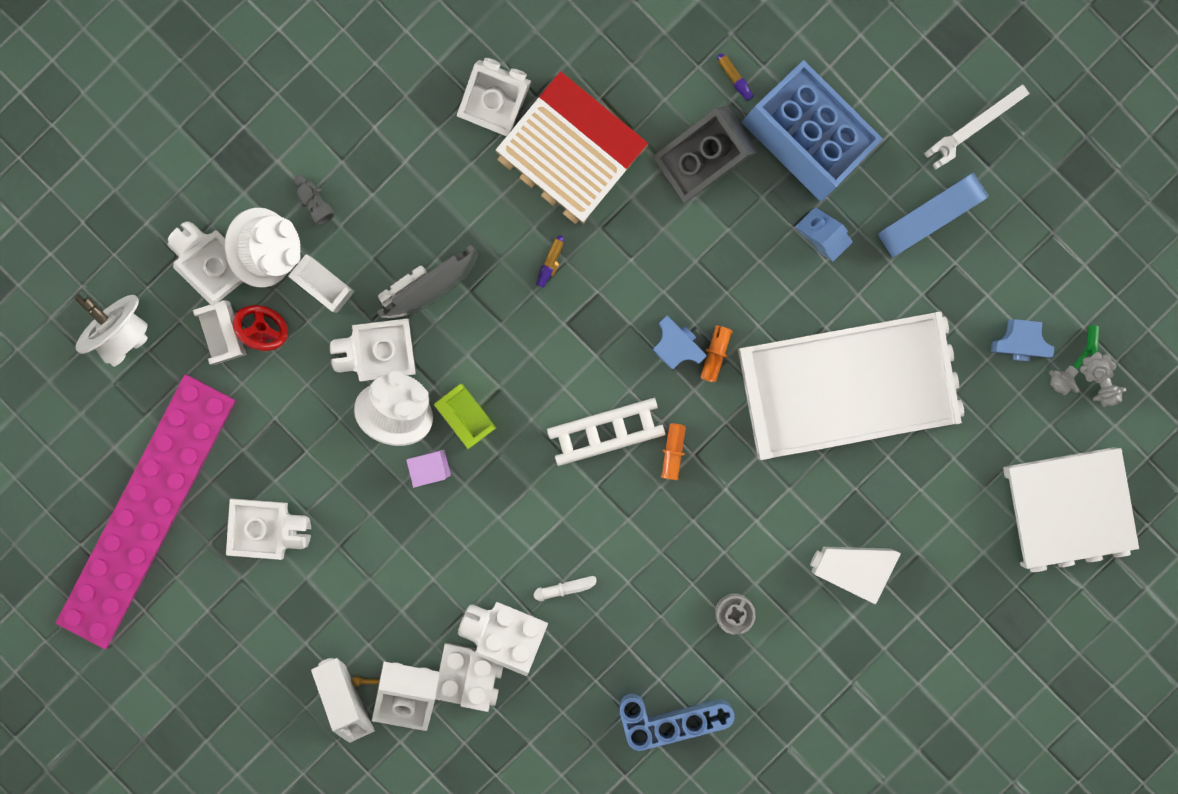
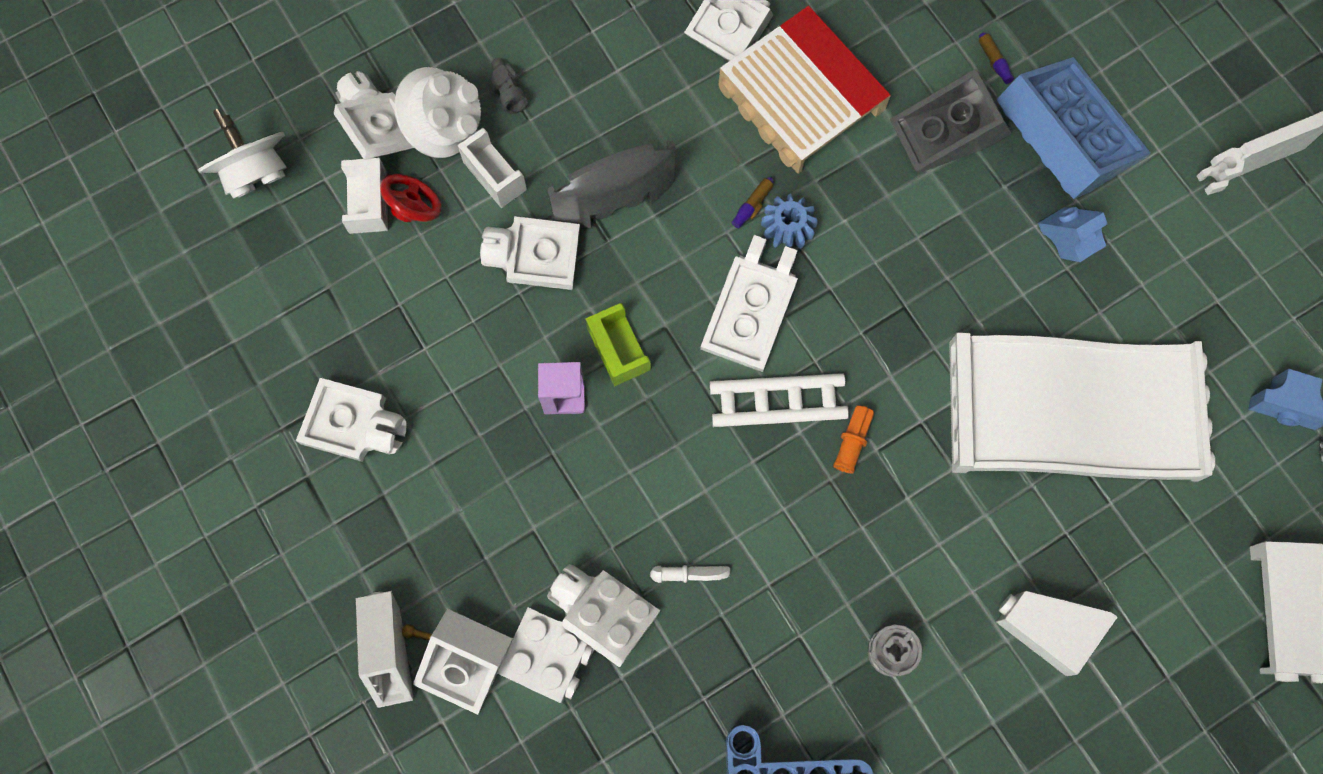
camera: 10 degrees right, 15 degrees down
dark pink plate [55,374,237,649] -> none
white piece [354,371,433,446] -> none
medium blue brick [652,316,707,370] -> none
orange axle [701,325,733,382] -> none
medium blue beam [877,172,989,258] -> none
none -> white tile [701,235,798,372]
none -> medium blue gear [761,193,818,249]

